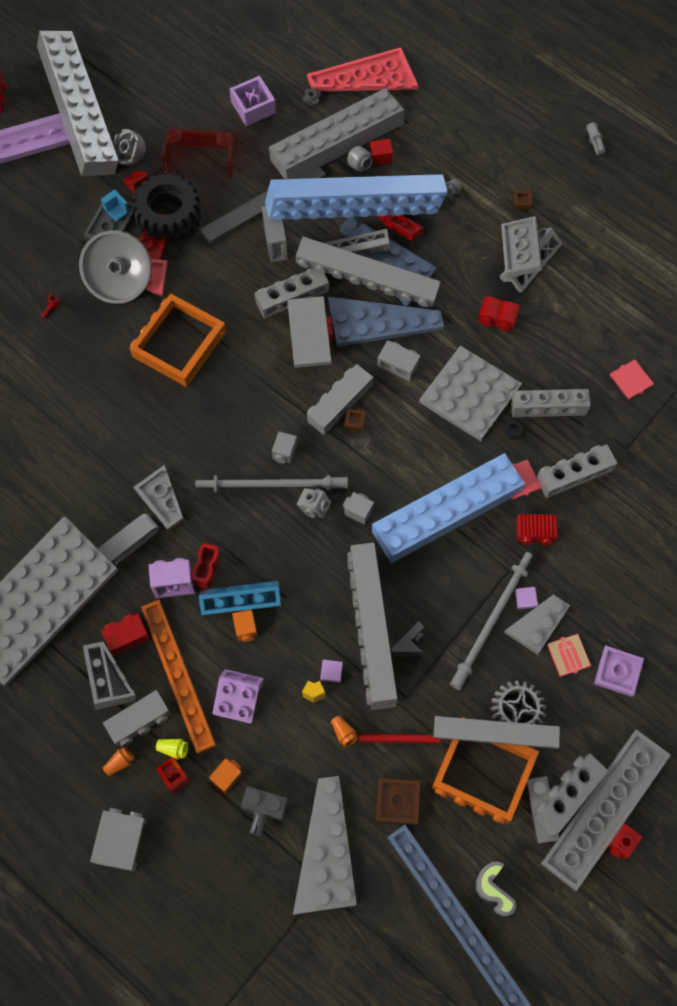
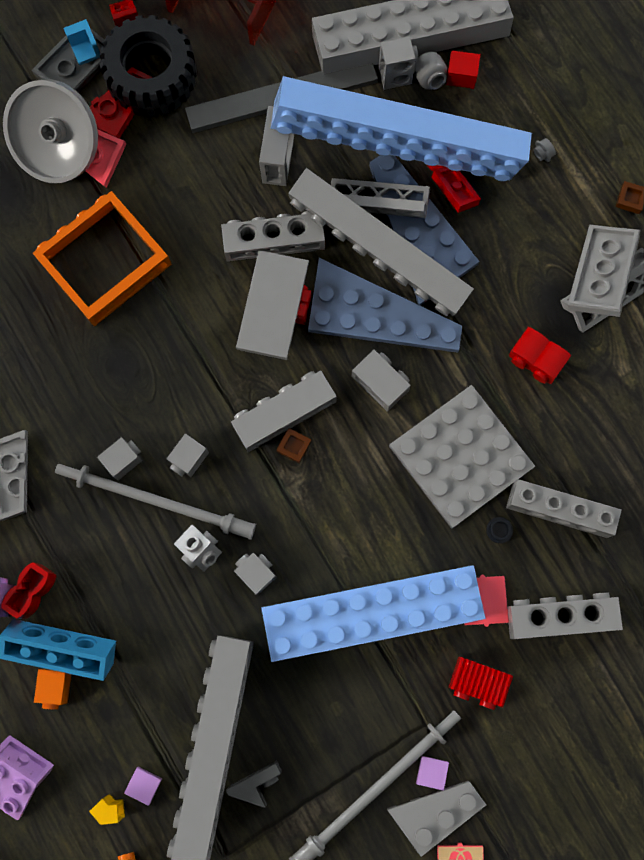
camera: 20 degrees right, 10 degrees up
none -> light grey brick [97,437,142,480]
none -> light grey brick [378,36,418,90]

